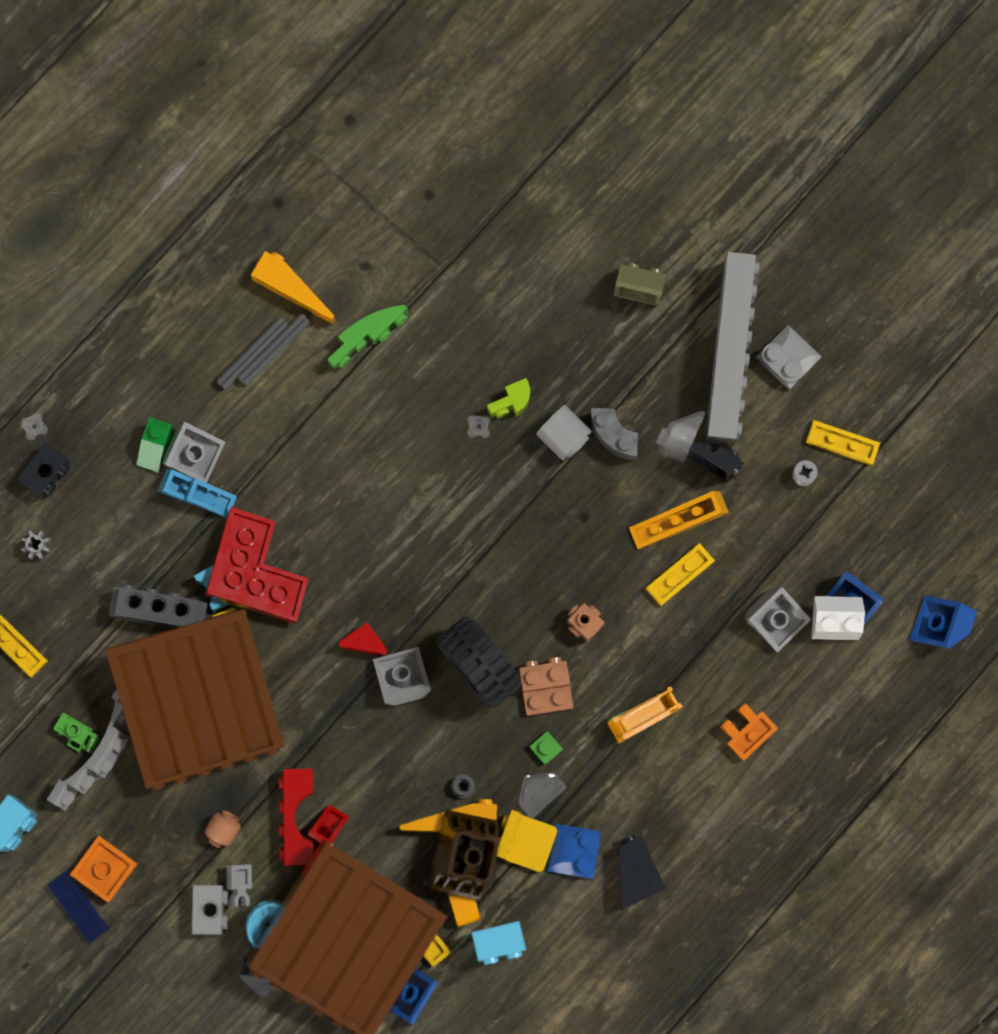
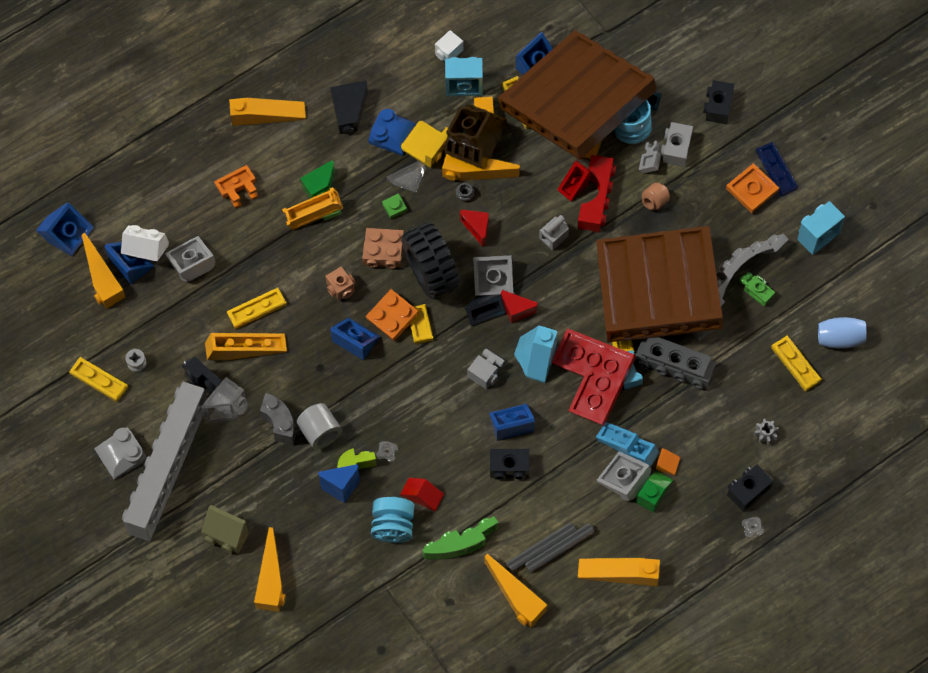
camera: 165 degrees left, 15 degrees down
none -> light orange slope [82,233,126,309]
none -> light orange slope [229,98,306,126]
none -> light orange slope [254,527,286,612]
none -> green slope [300,160,335,199]
none -> blue slope [318,464,360,503]
none -> blue slope [330,317,380,360]
none -> orange plate [365,289,420,341]
none -> medium azure wheel [371,497,414,543]
none -> red slope [400,478,444,512]
none -> yellow tile [410,304,433,345]
none -> white brick [435,30,463,61]
none -> red slope [459,210,489,247]
none -> black slope [465,295,506,326]
none -> light grey brick [467,349,505,389]
none -> blue slope [489,404,535,441]
none -> black brick [490,449,530,480]
none -> medium azure slope [514,326,558,383]
none -> light grey brick [539,215,569,251]
none -> light orange slope [578,558,660,586]
none -> orange slope [656,448,680,476]
none -> black brick [703,80,735,124]

